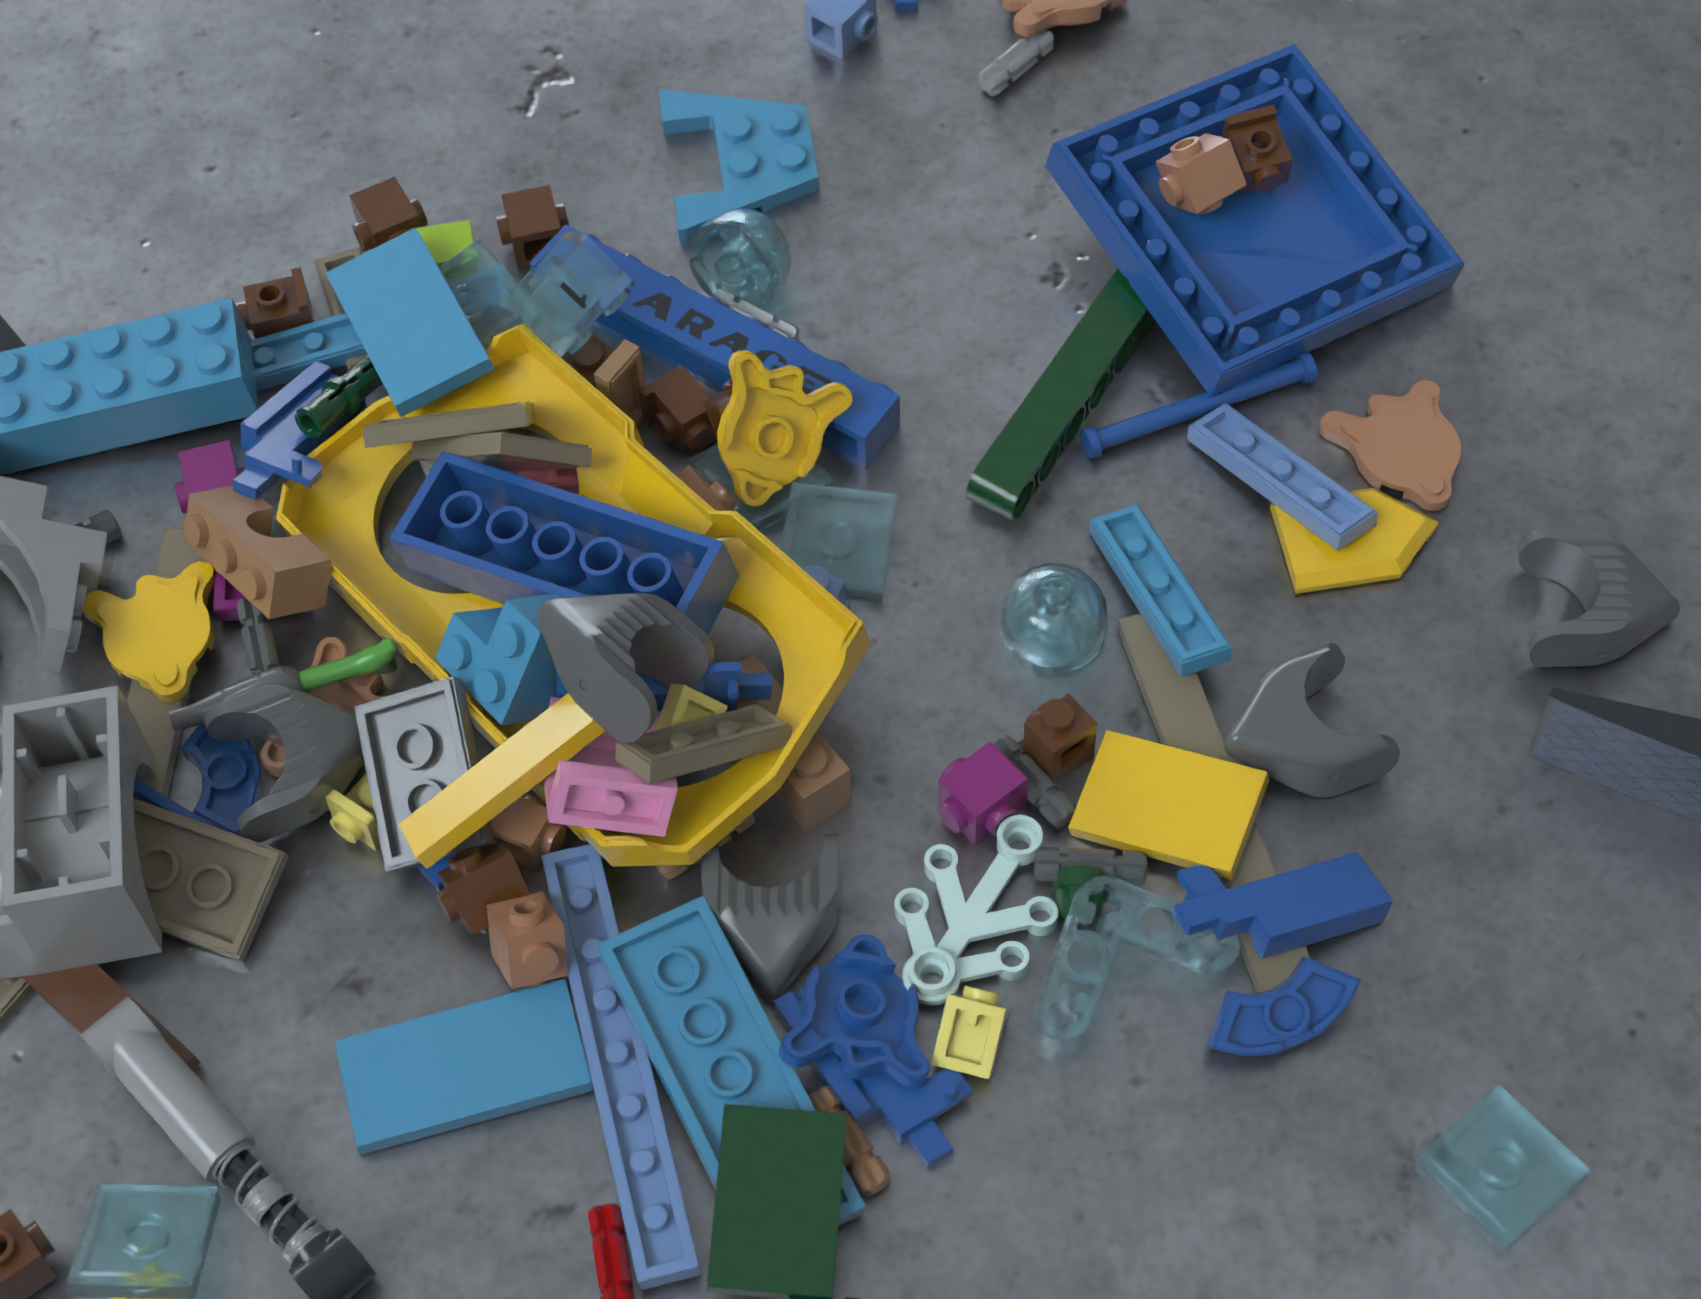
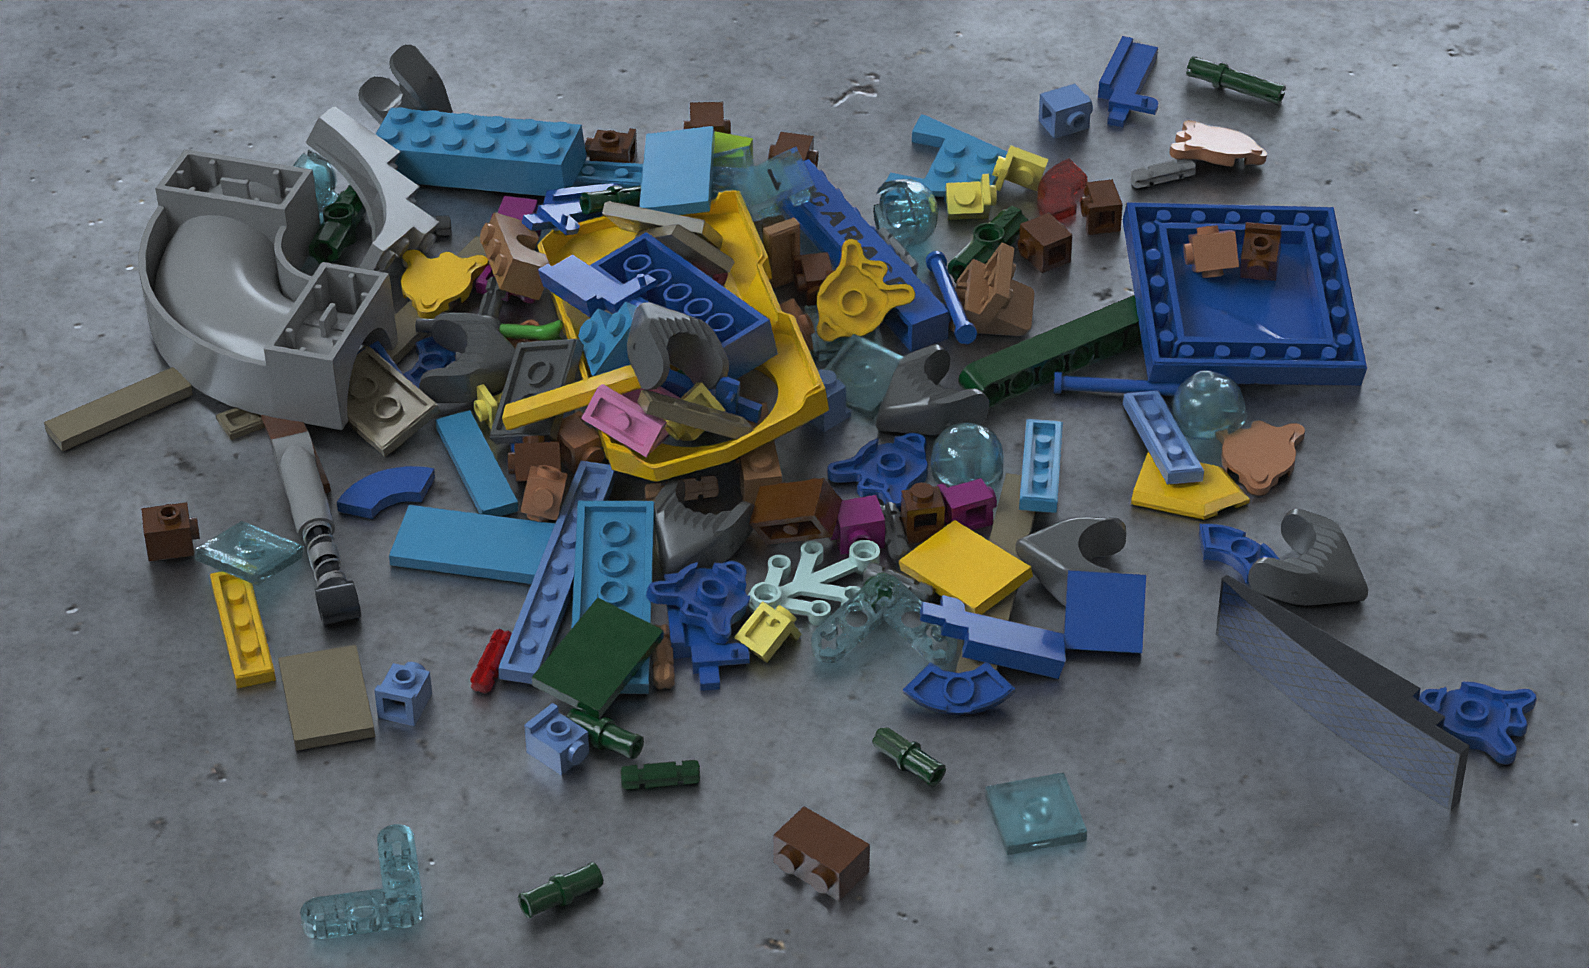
camera: 25 degrees right, 15 degrees down
none -> blue tile [337,466,435,519]
none -> dark azure tile [435,410,519,516]
none -> piece [538,255,658,318]
none -> reddish brown brick [749,478,842,545]
none -> blue tile [827,433,928,512]
none -> dark green axle [872,727,946,787]
none -> dark grey animal [875,345,989,436]
none -> blue bar [925,251,977,344]
none -> magenta brick [937,478,997,530]
none -> medium nougat piece [944,243,1035,336]
none -> light yellow bracket [945,174,997,220]
none -> dark green piece [948,205,1028,284]
none -> light yellow bracket [992,145,1049,192]
none -> reddish brown brick [1018,213,1073,273]
none -> clear red tile [1037,158,1088,221]
none -> blue tile [1064,570,1146,654]
none -> reddish brown brick [1080,179,1123,235]
none -> clear light blue cylinder [1172,371,1247,440]
none -> blue tile [1199,524,1280,585]

